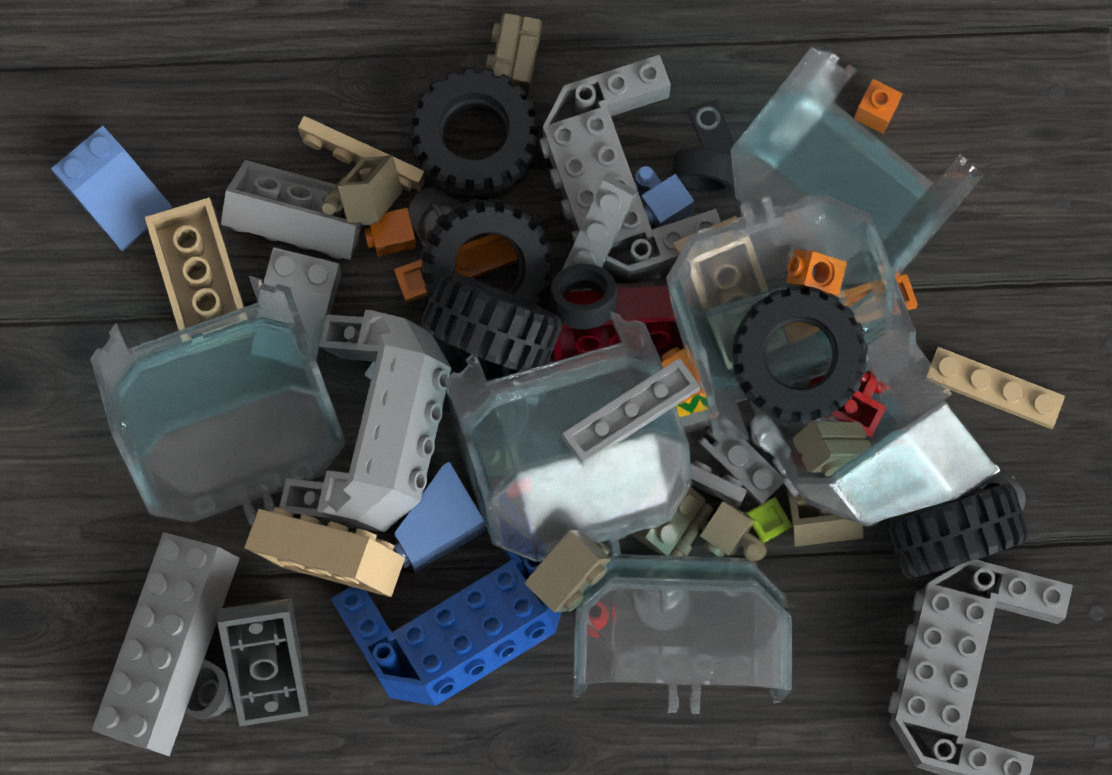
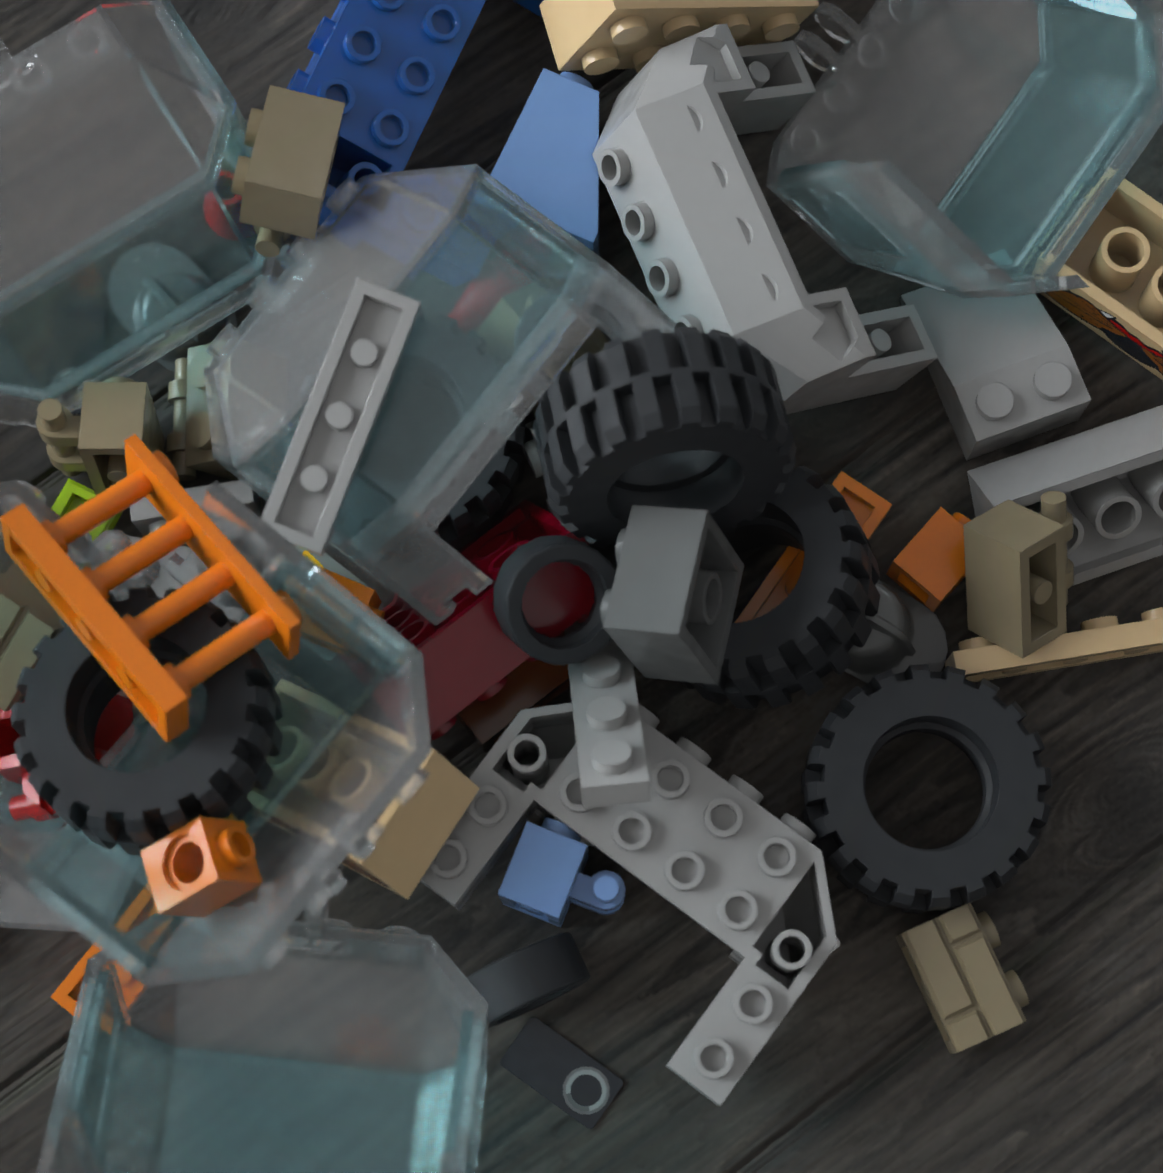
camera: 150 degrees right, 0 degrees up
none -> orange fence [0,434,302,743]
none -> dark grey brick [601,505,744,685]

